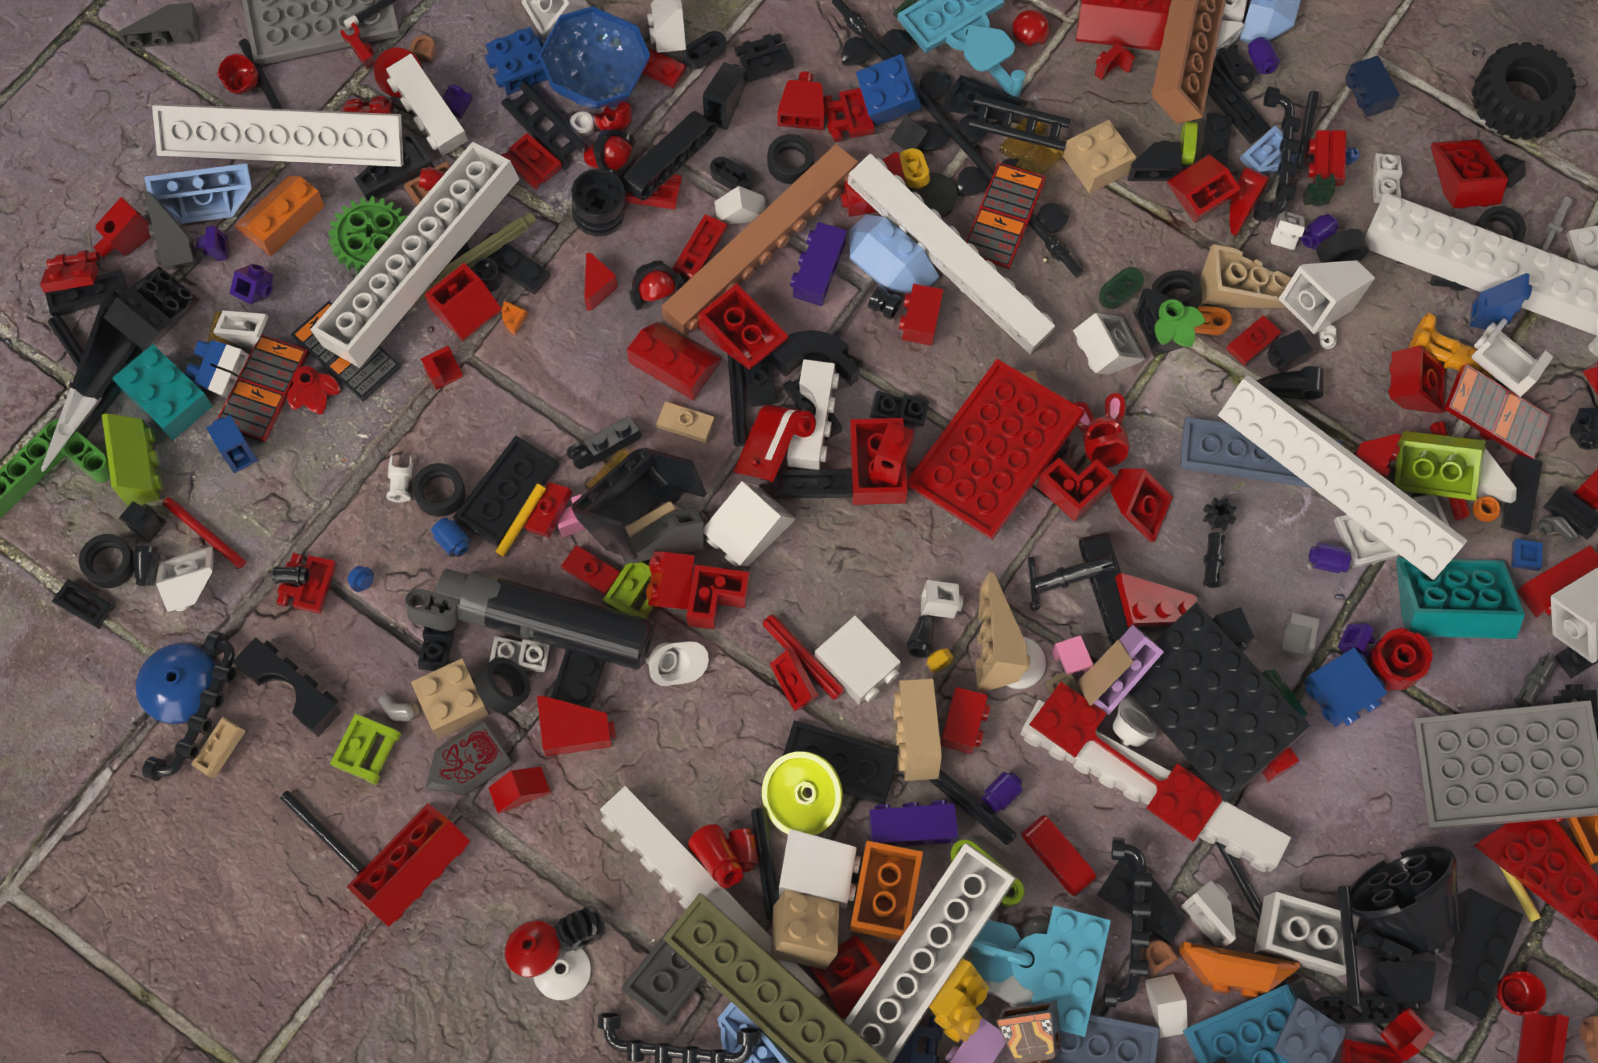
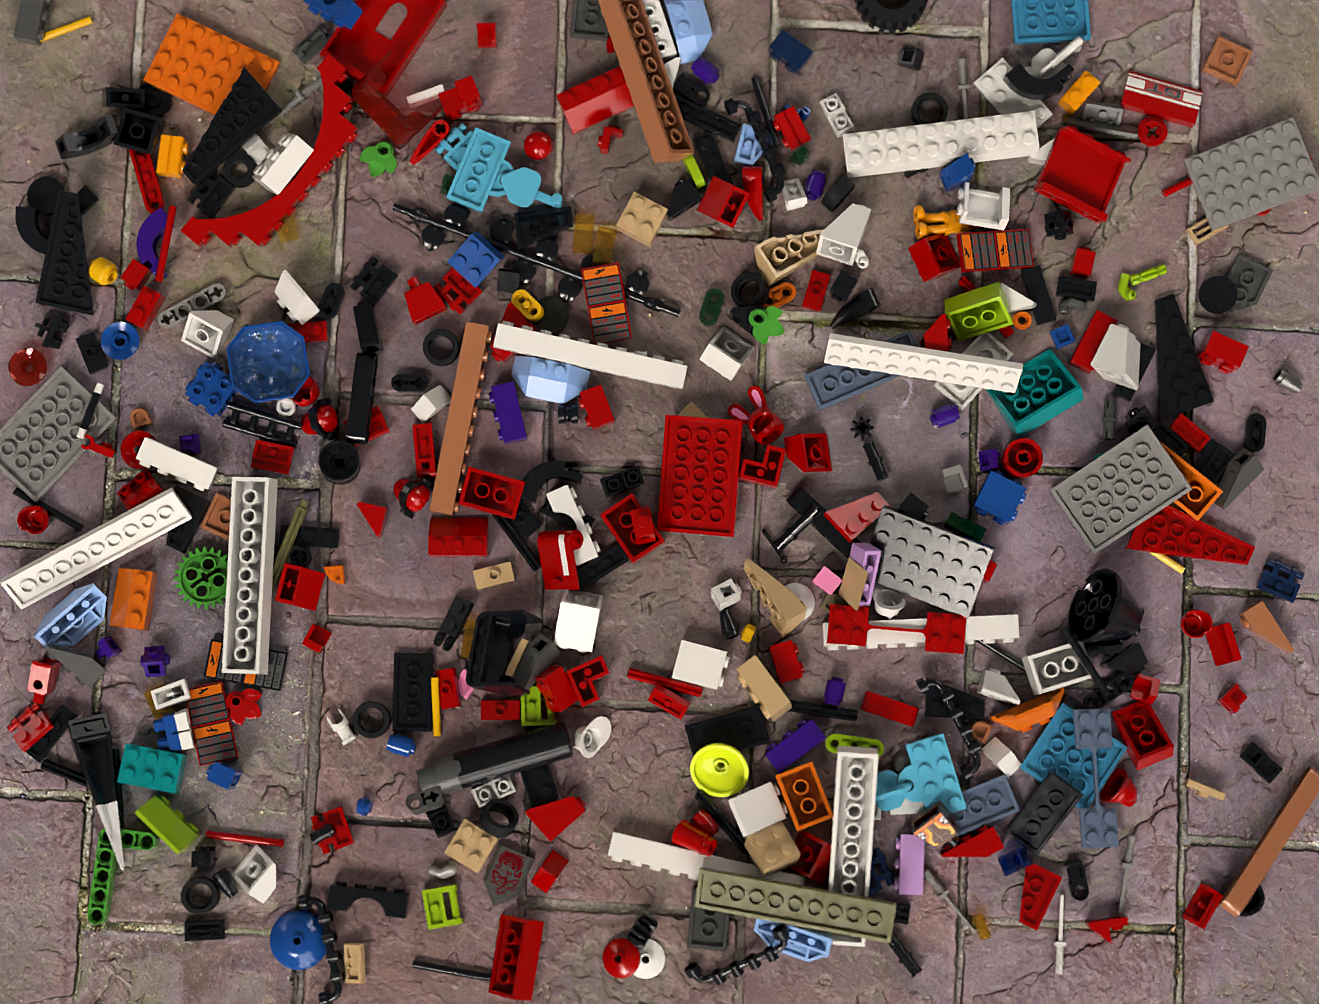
camera: 30 degrees left, 15 degrees up
black slope [104,266,200,351] -> none
red cone [419,166,445,191] -> none
yellow plate [929,958,990,1043] -> none
black bar [968,95,1071,151] -> none
red slope [1431,139,1508,209] -> none
black wedge [1444,888,1524,1024] -> none

